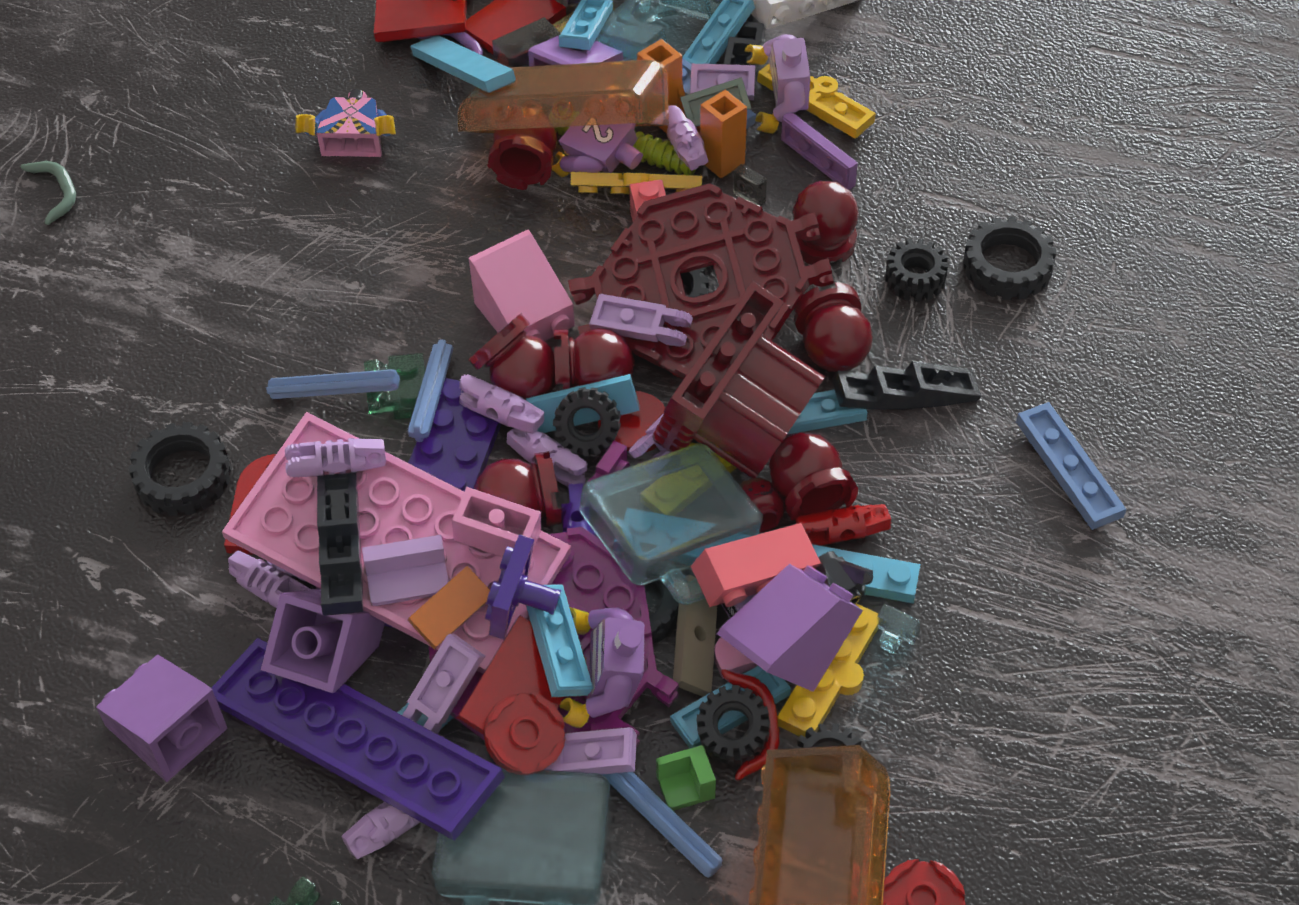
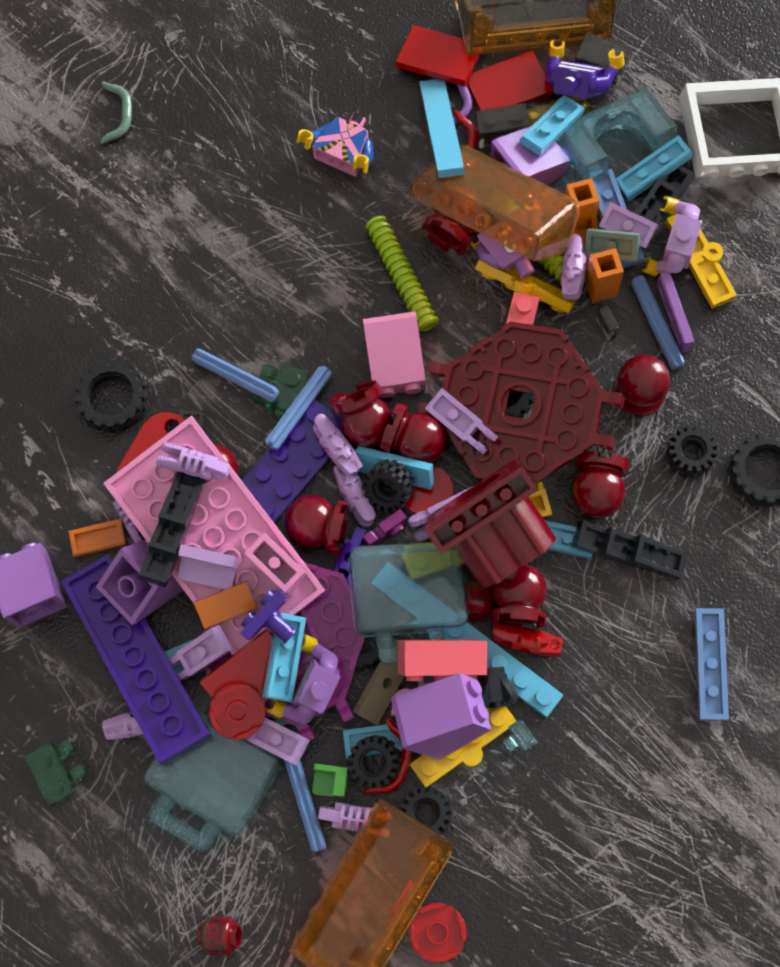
camera: 30 degrees right, 20 degrees up
none -> orange tile [68,519,127,558]
none -> lavender hinge [318,802,393,837]
none -> lime piece [365,216,439,332]
none -> medium blue axle [631,275,685,370]

